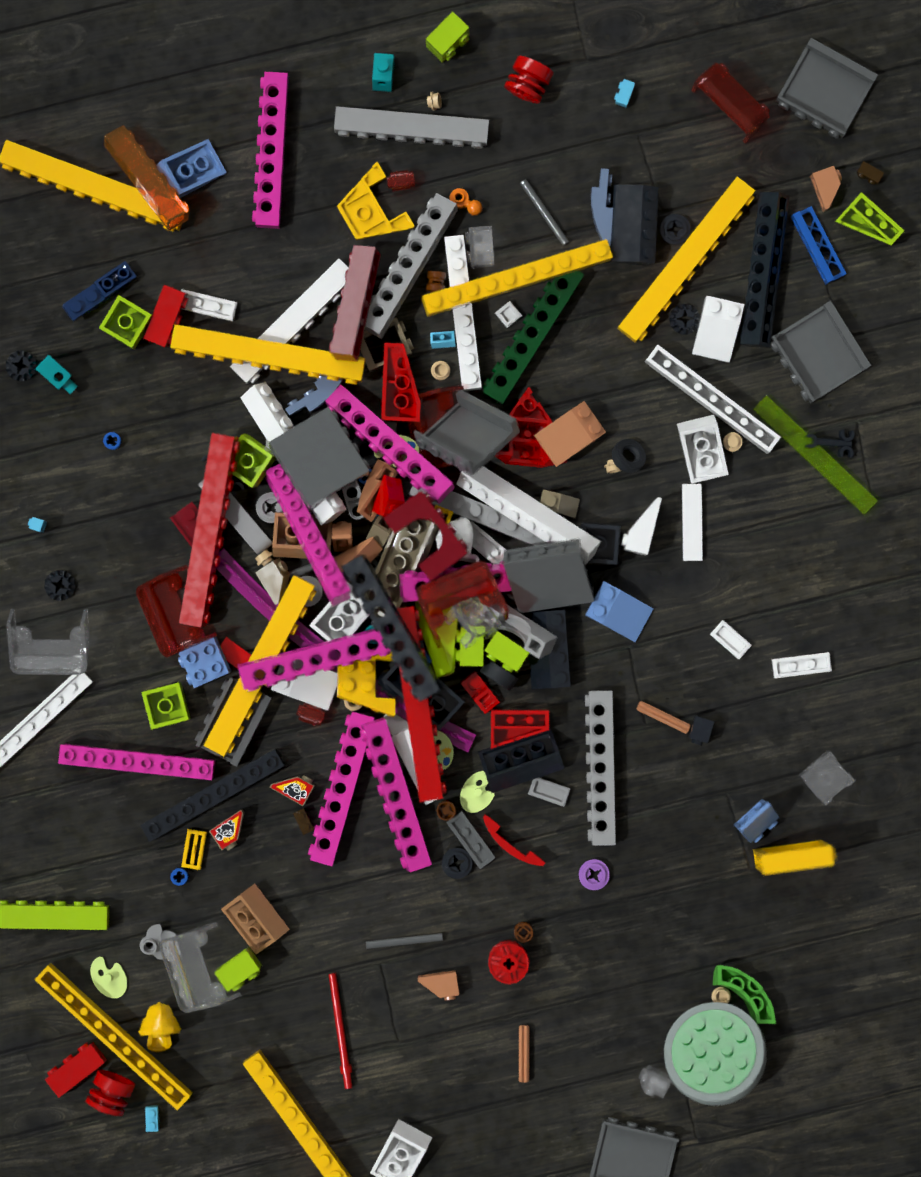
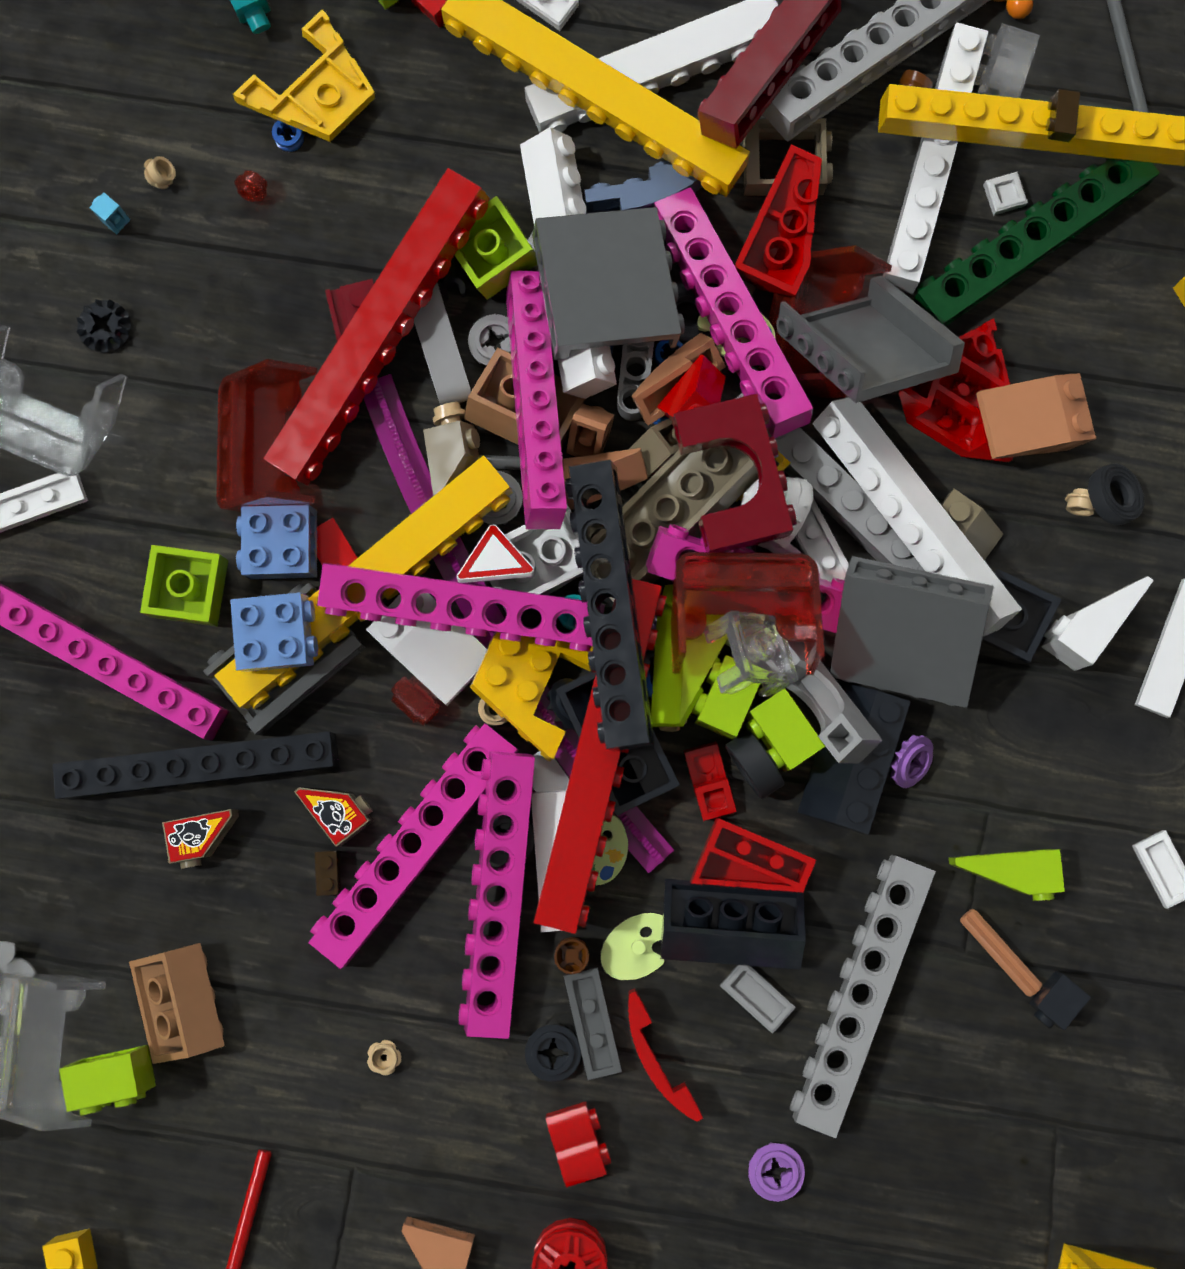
camera: 30 degrees right, 5 degrees down
blue bush [170,868,189,886] -> none
yellow tile [181,829,207,870] -> none
dark grey bar [366,933,443,949] -> none
medium azure piece [430,331,456,349] -> none
tan plate [431,361,450,380] -> none
reddish brown wheel [514,922,533,943] -> none
medium blue slope [585,581,653,642] -> none
medium blue slope [734,799,779,843] -> none
none -> tan plate [144,156,176,189]
none -> medium blue brick [230,592,318,672]
none -> yellow wing [233,10,375,142]
none -> clear red plate [234,170,268,202]
none -> tan plate [367,1040,402,1075]
none -> piece [457,525,535,583]
none -> red brick [546,1101,611,1187]
none -> medium lavender gear [890,735,933,788]
none -> lime slope [949,849,1065,901]
none -> dark brown piece [1046,89,1080,142]

